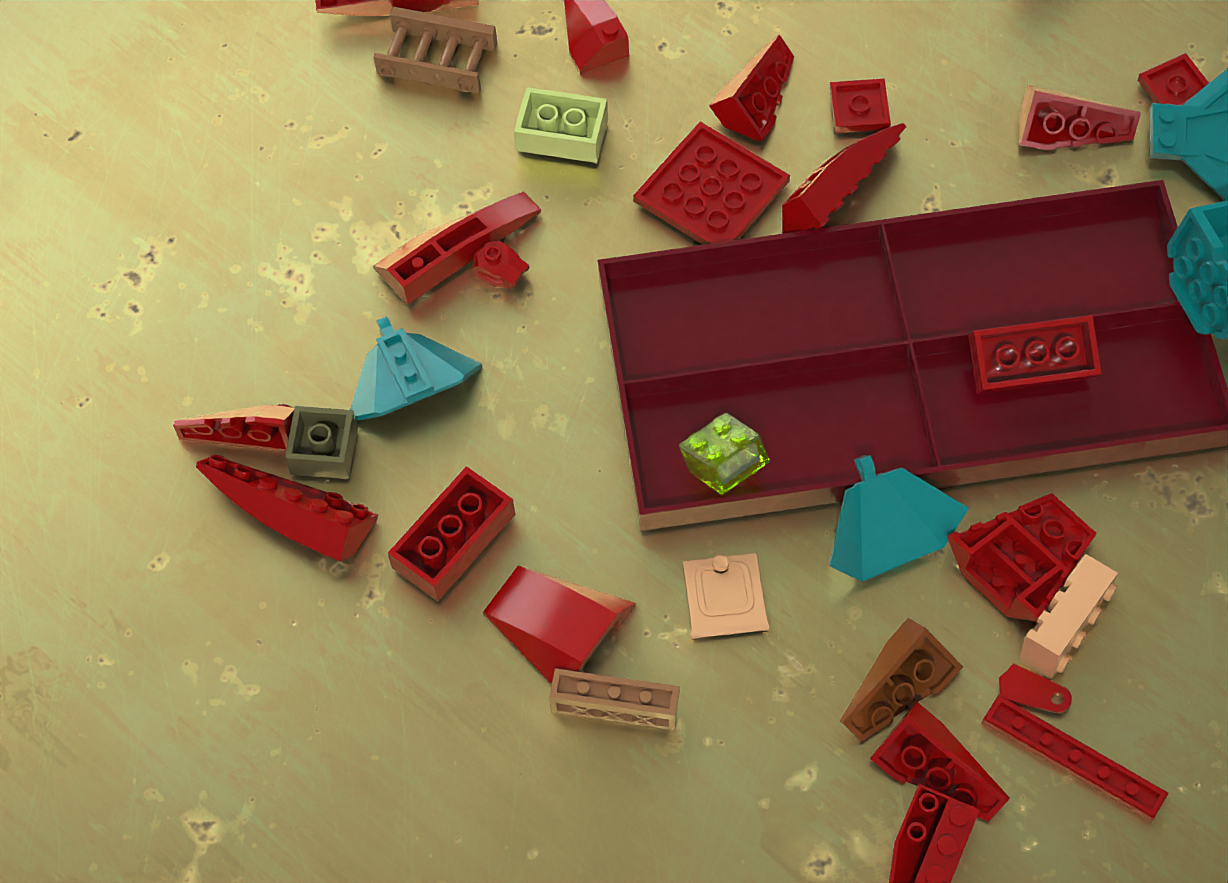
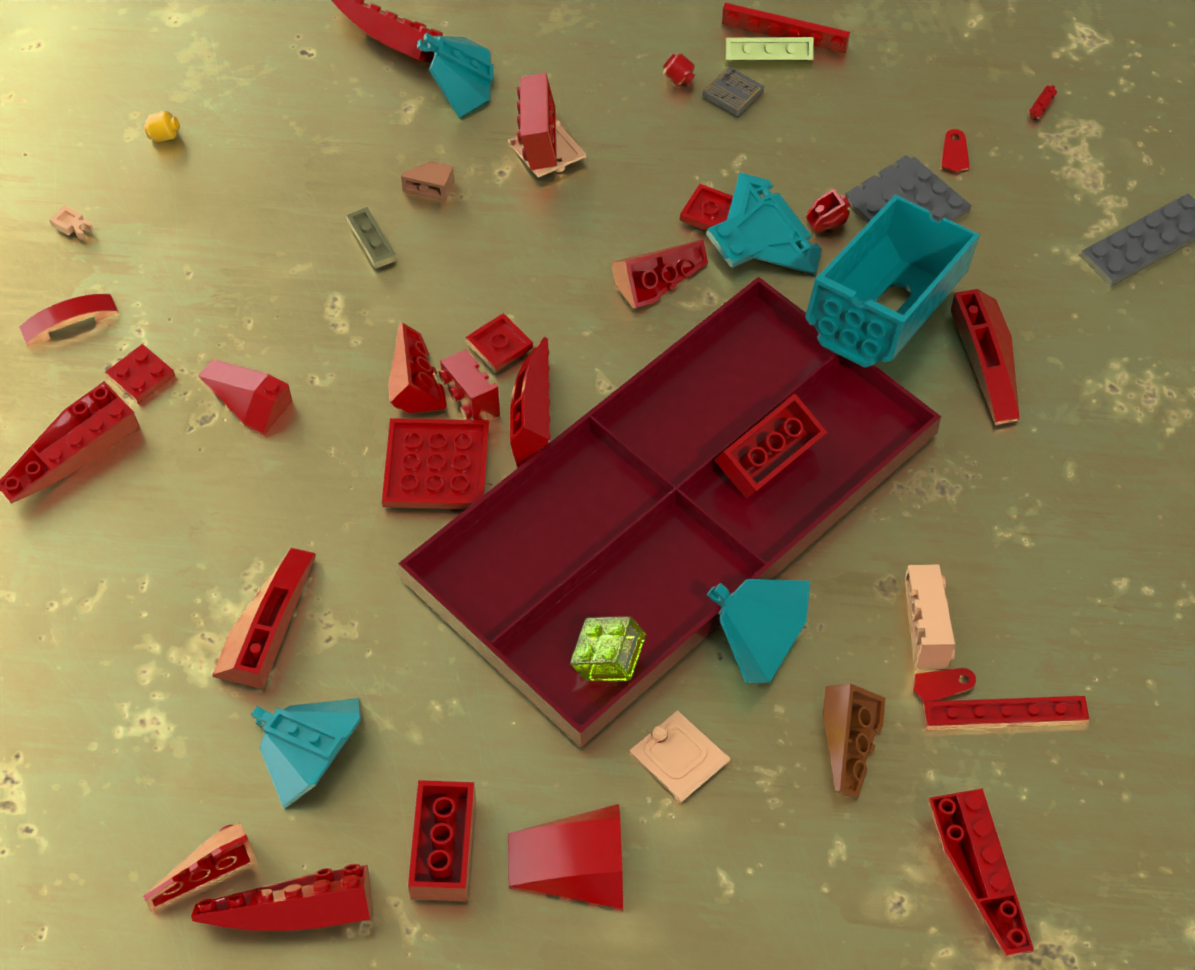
camera: 40 degrees left, 5 degrees down
olive brick [285,406,358,479] -> none
medium nougat fence [373,7,498,93] -> none
red hand [472,240,530,289] -> none
yellowish green brick [514,87,609,163] -> none
medium nougat fence [549,669,680,730] -> none
red wedge [870,702,1010,822] -> none
red wedge [947,493,1097,622] -> none
none -> red wedge [438,349,500,420]

